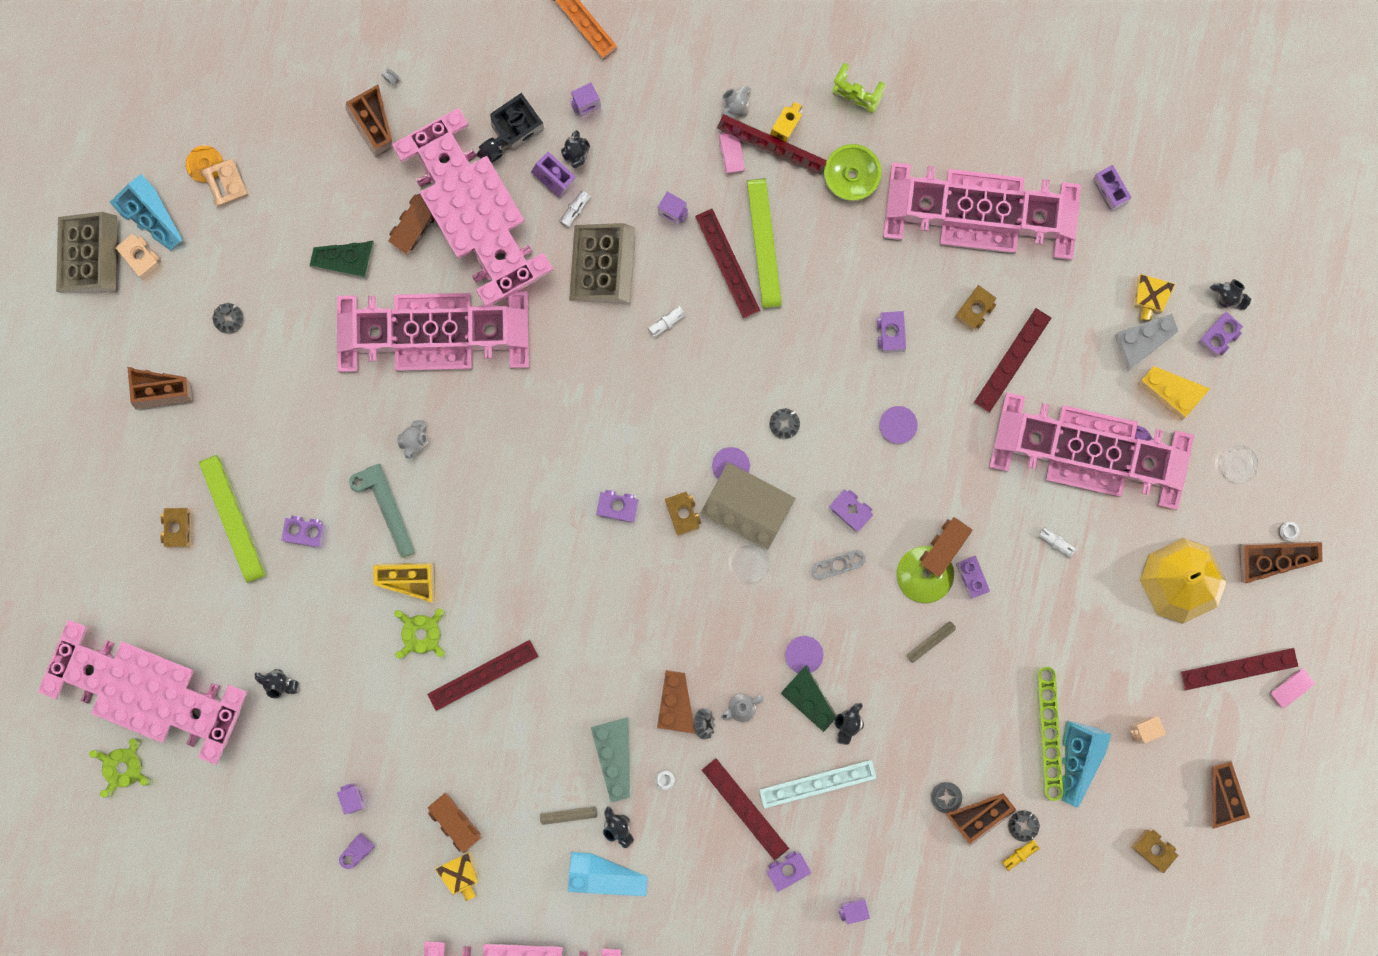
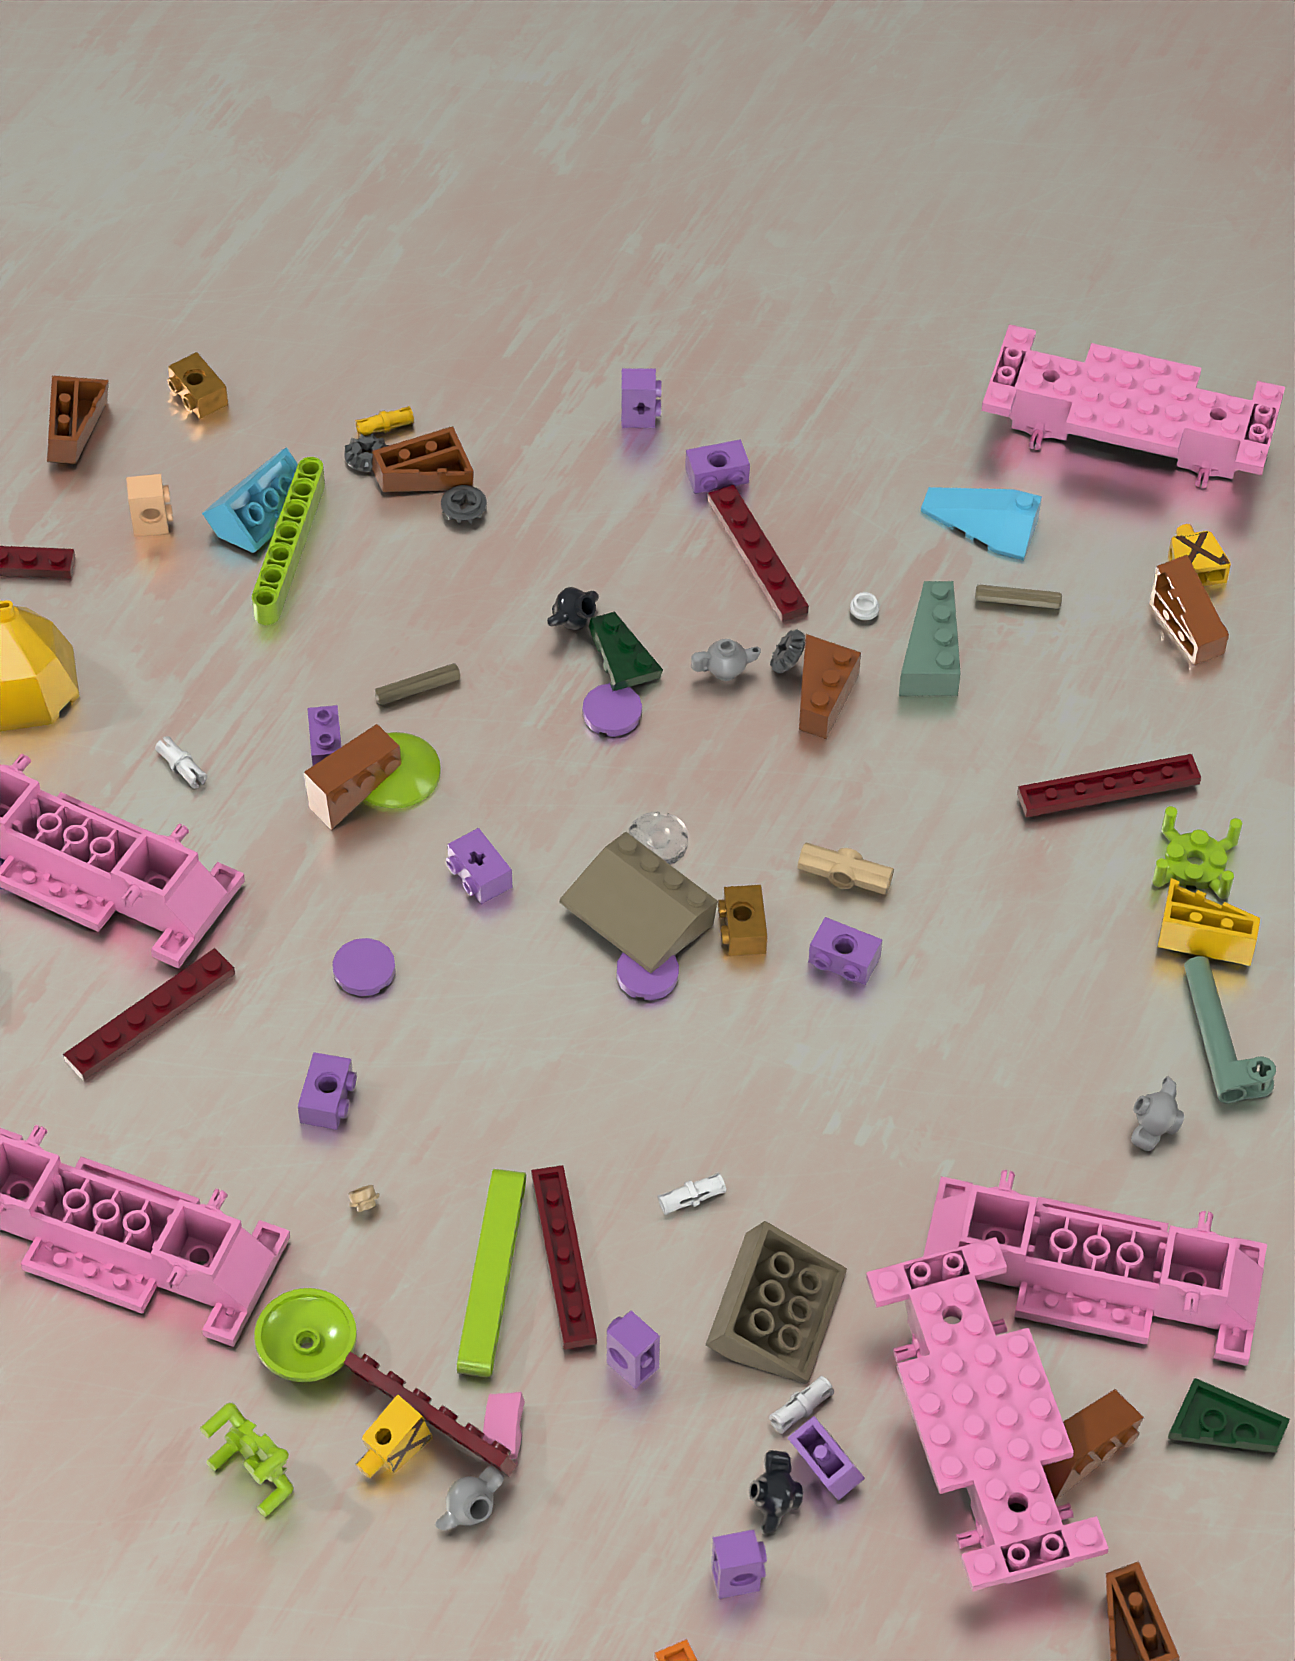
camera: 170 degrees left, 30 degrees down
black brick [476,92,544,163] -> none
black piece [603,806,634,848] -> none
light aqua plate [759,760,877,809] -> none
dark grey gear [769,408,800,439] -> none
light grey beam [812,550,866,580] -> none
pearl gold brick [954,285,996,331] -> none
none -> tan plate [348,1185,380,1212]
none -> tan piece [797,842,894,895]

